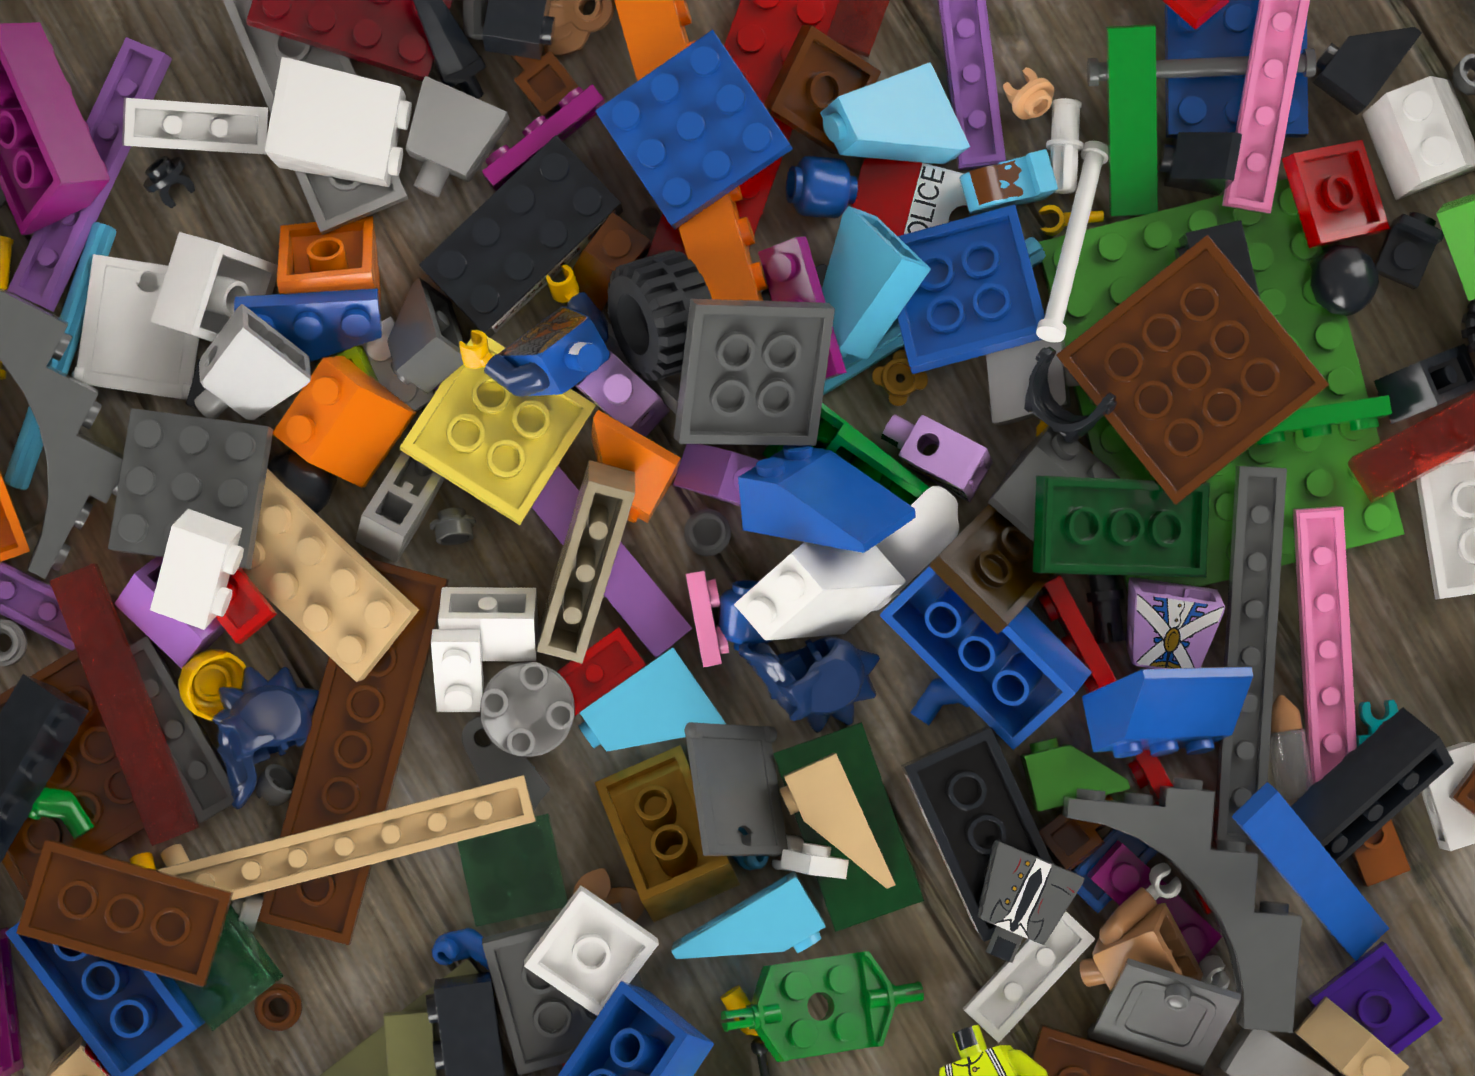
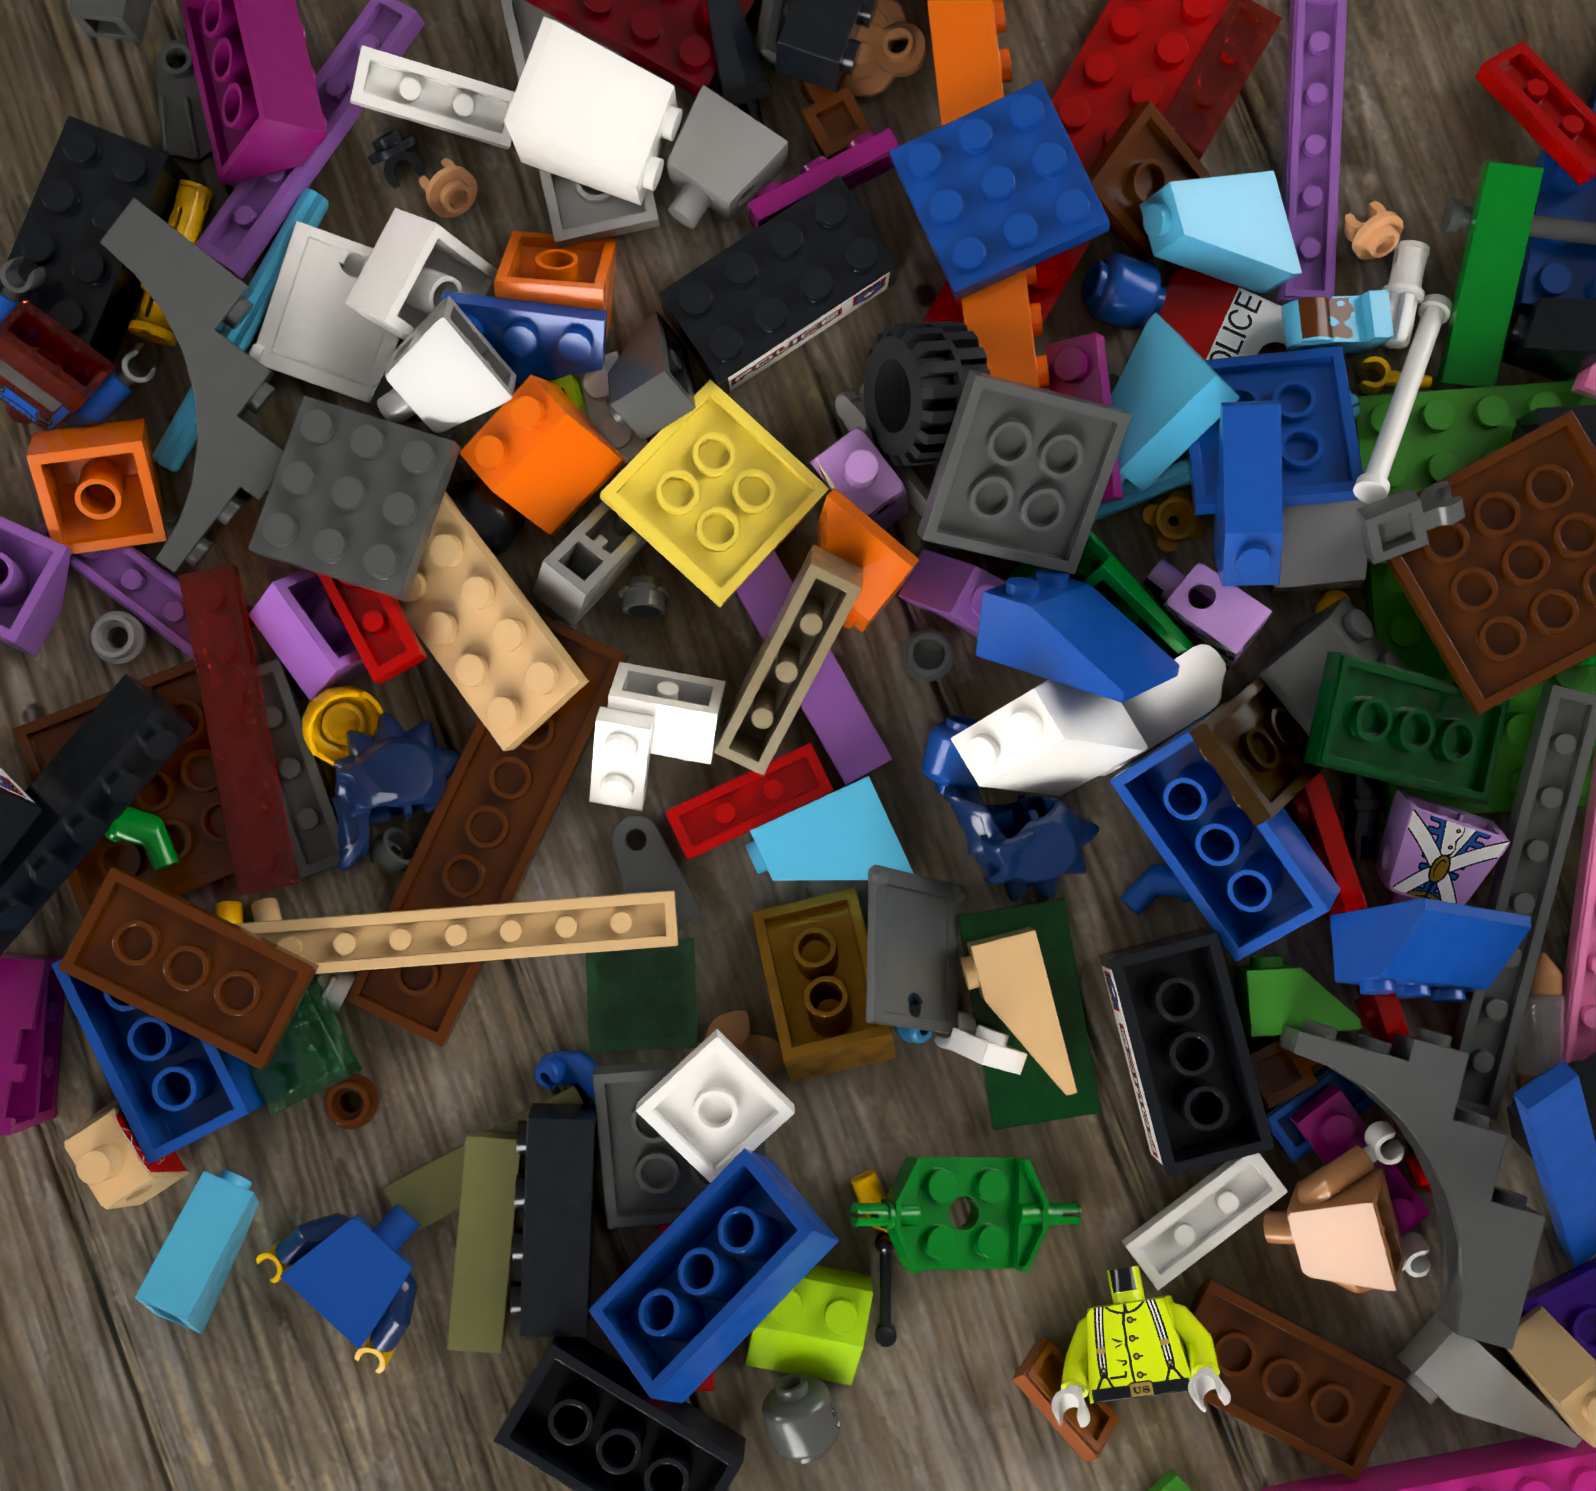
camera: 10 degrees right, 0 degrees up
white brick [150,509,244,630] -> none
torso [459,265,610,397] -> none
light grey dish [480,662,575,757] -> none
reddish brown slope [572,212,651,313] -> none
medium azure slope [671,871,826,959] -> none
bright pink plate [686,571,730,667] -> none
dark grey torso [977,840,1085,963] -> none
black helmet [1024,347,1117,443] -> none
dark grey container [1087,958,1241,1074] -> none
none -> light nougat plate [419,158,478,218]
none -> blue slope [1213,400,1283,586]
none -> dark grey plate [1357,481,1465,565]

